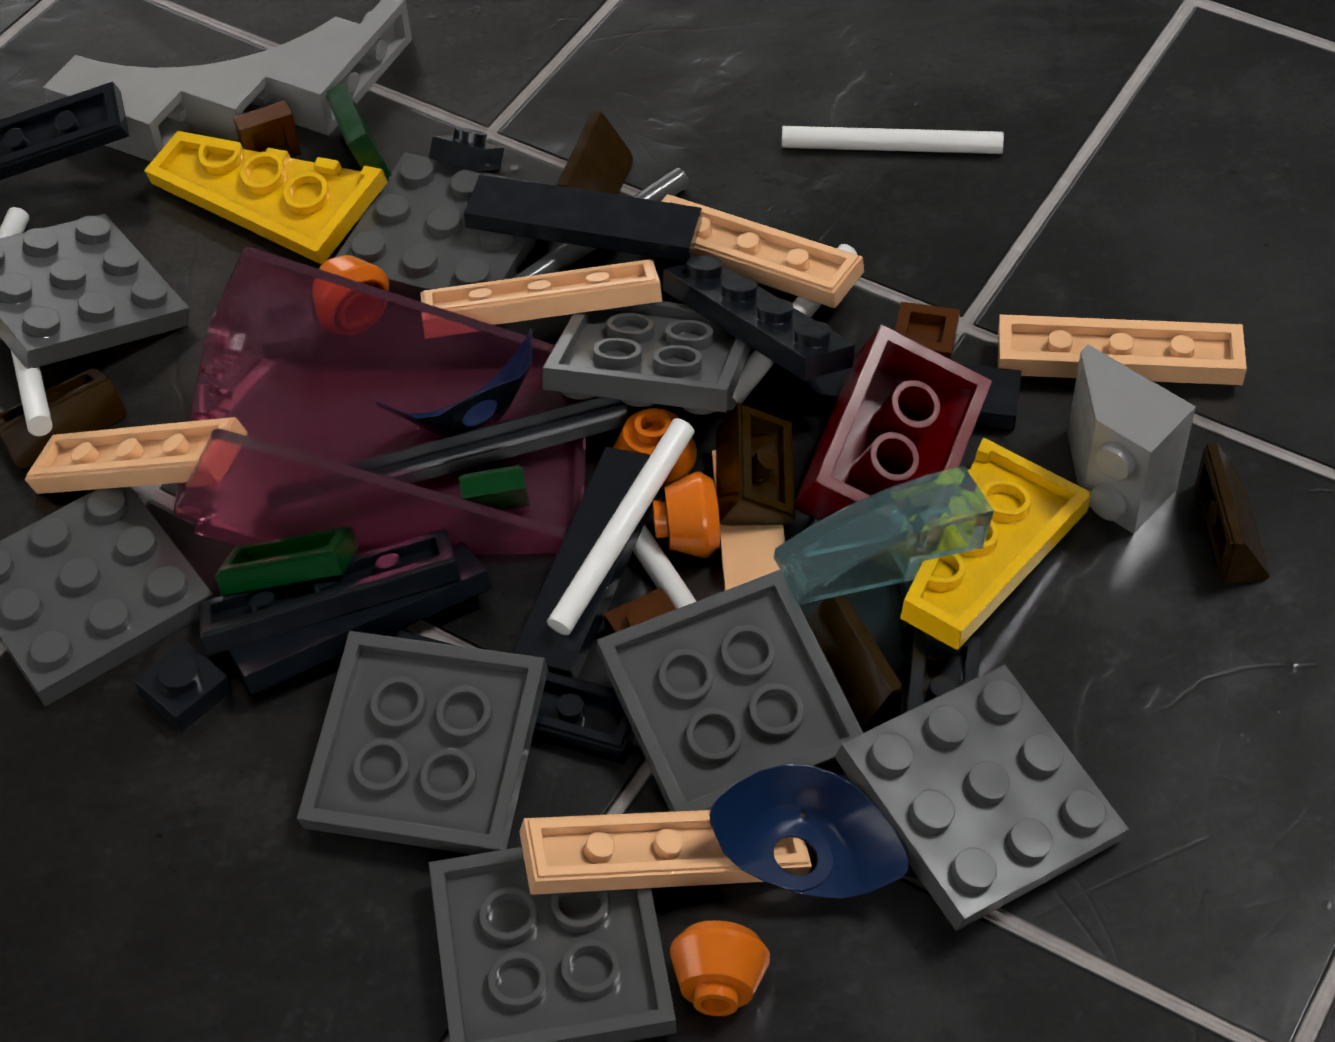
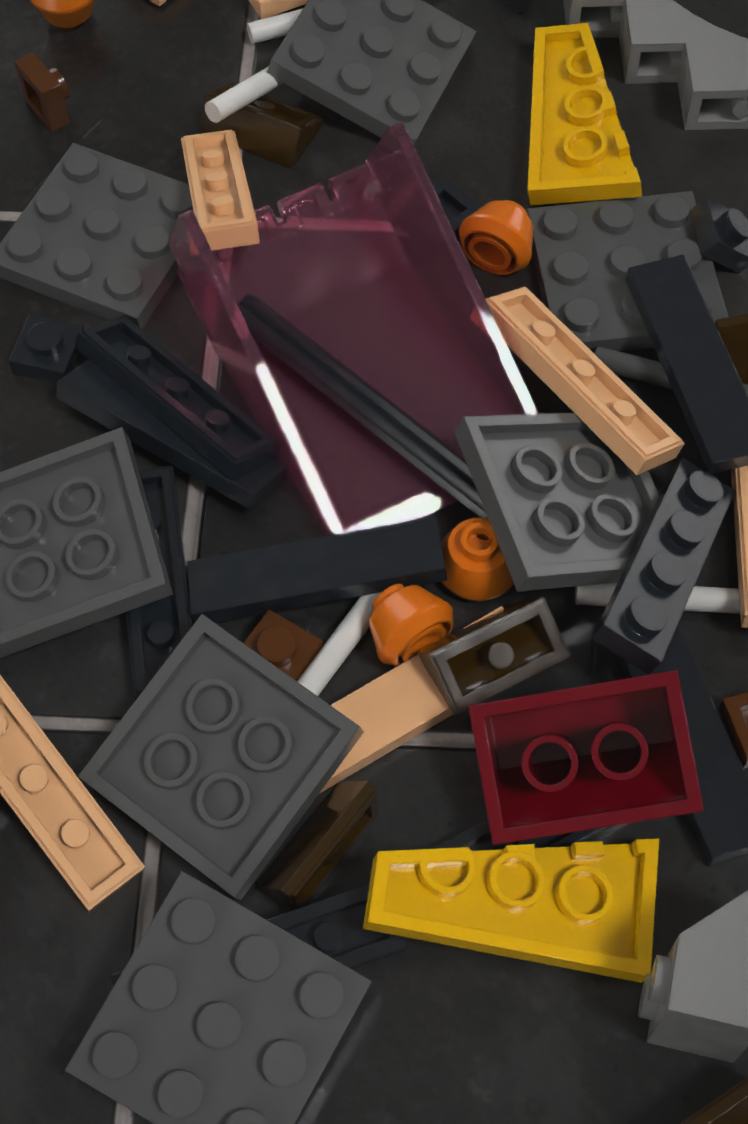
camera: 60 degrees right, 10 degrees up
dark green tile [215,526,359,596] -> none
reddish brown plate [233,100,301,158] -> none
dark green tile [326,82,392,178] -> none
piece [376,329,532,436] -> none
dark green tile [459,465,530,516] -> none
white bar [547,418,695,635] -> none
dark blue piece [709,764,909,899] -> none
clear light blue slope [773,466,994,604] -> none

